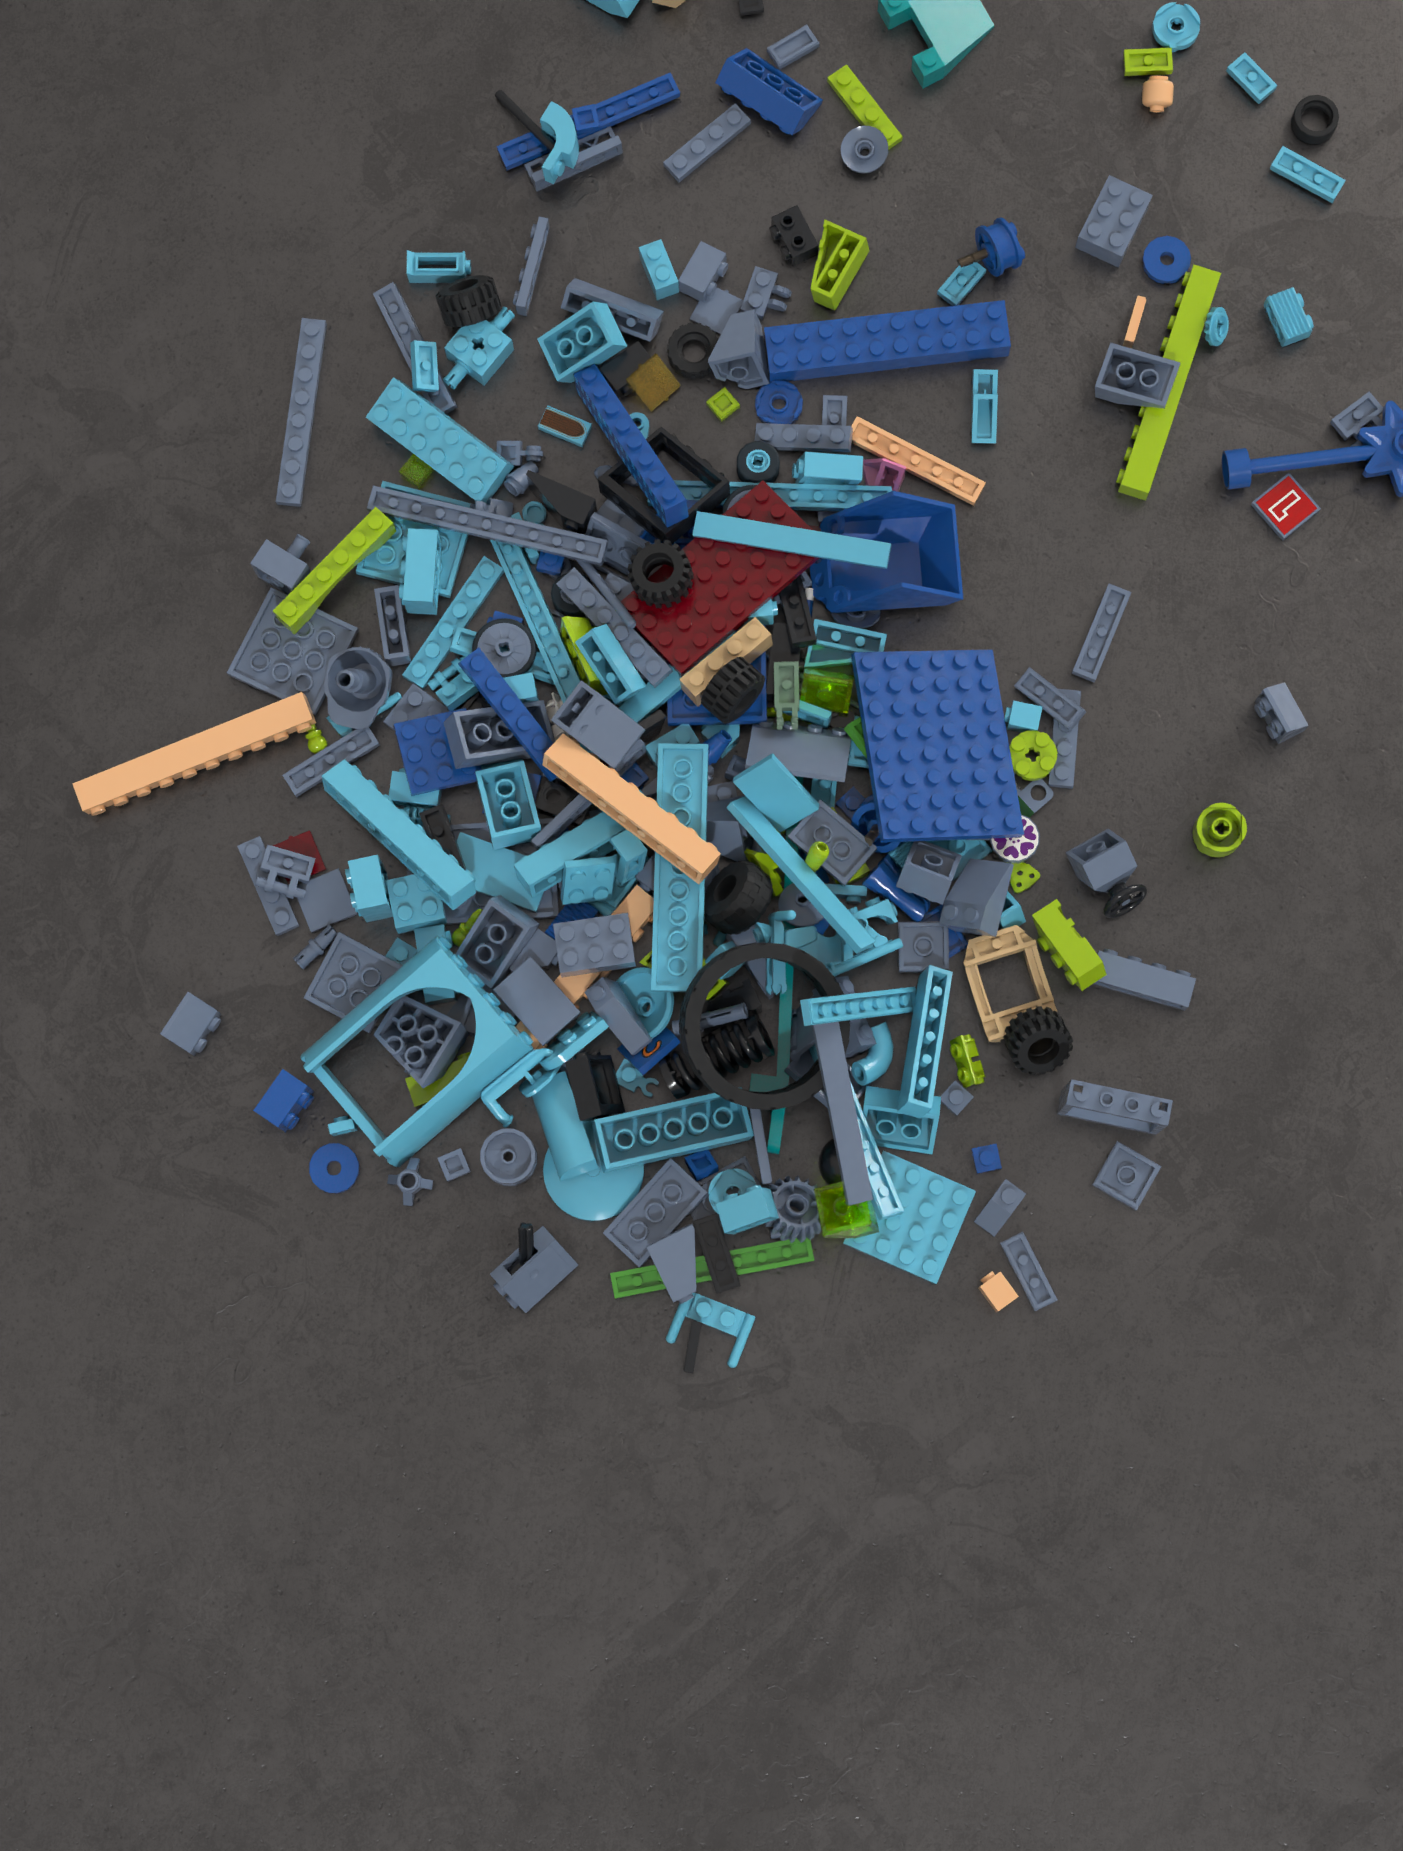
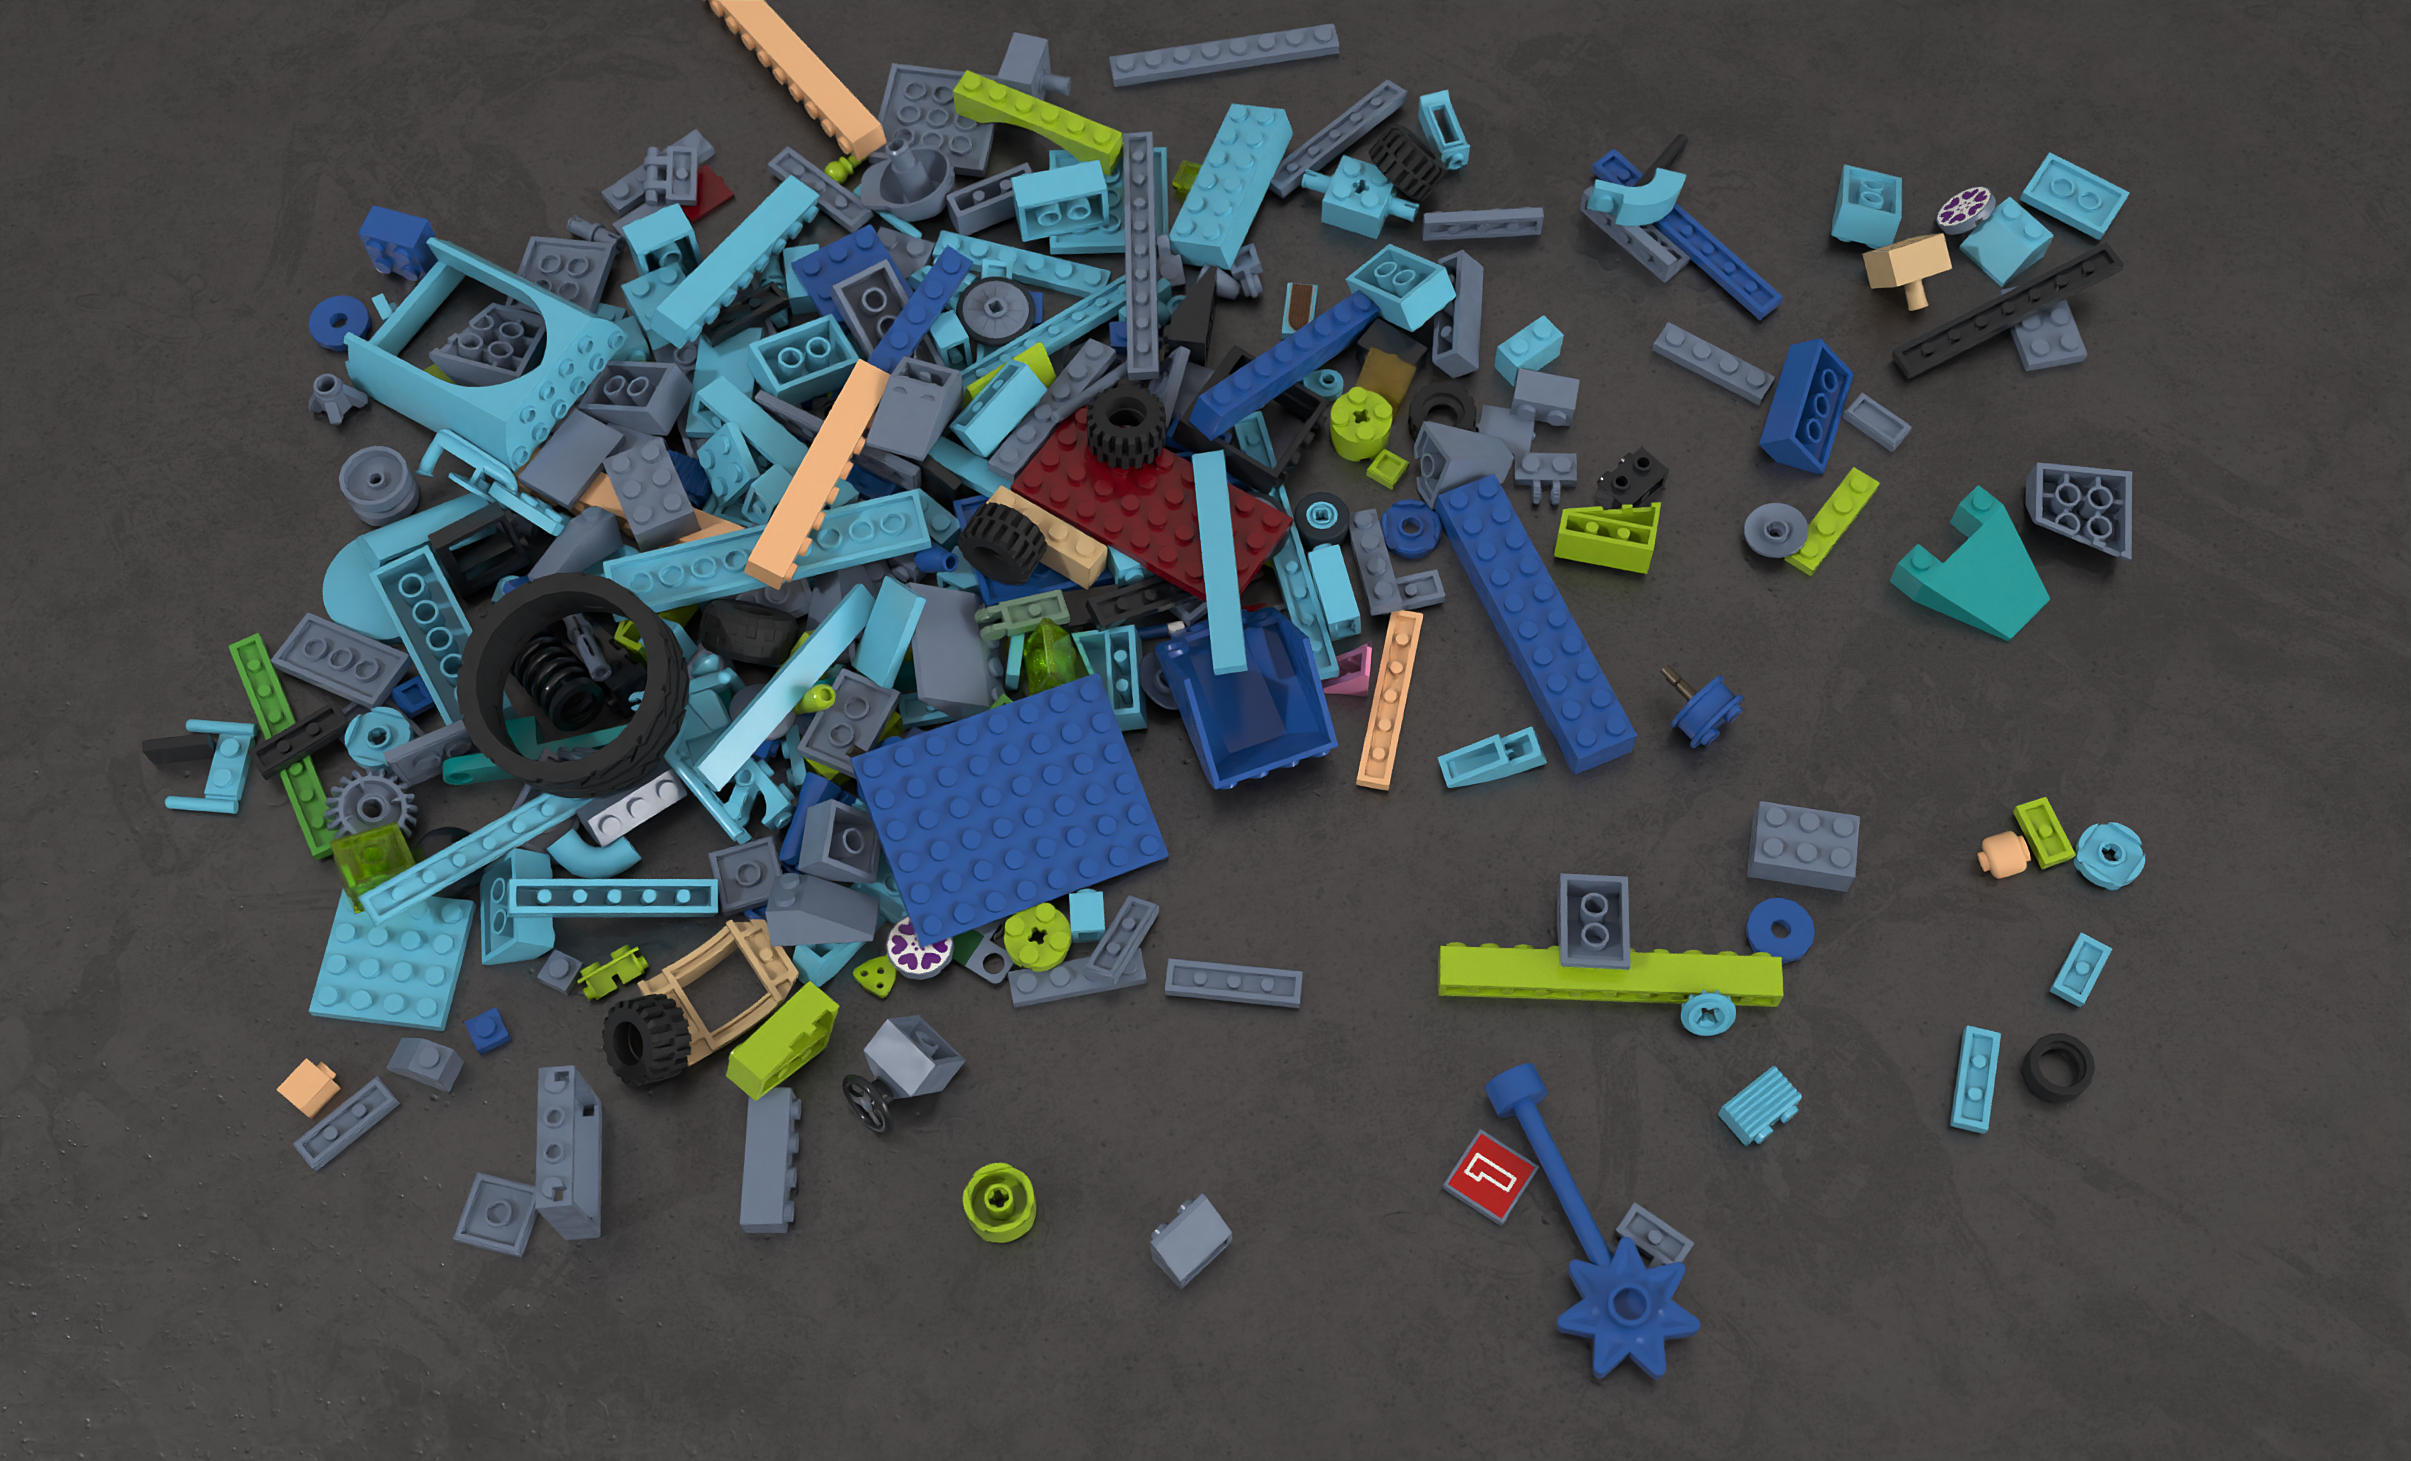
camera: 70 degrees right, 15 degrees down
sand blue slope [160,992,221,1056] -> none
medium azure plate [410,340,439,392] -> none
sand blue plate [438,1148,471,1182] -> none
sand blue piece [490,1222,578,1313] -> none
blue plate [572,104,600,135] -> none
sand blue slope [646,1223,696,1304] -> none
medium azure brick [716,1185,779,1235] -> none
medium azure tile [800,987,916,1026] -> none
sand blue tile [812,1022,873,1205] -> none
medium azure plate [937,262,986,306] -> none
light nougat tile [1122,296,1147,349] -> none
none -> lime brick [1329,387,1392,462]

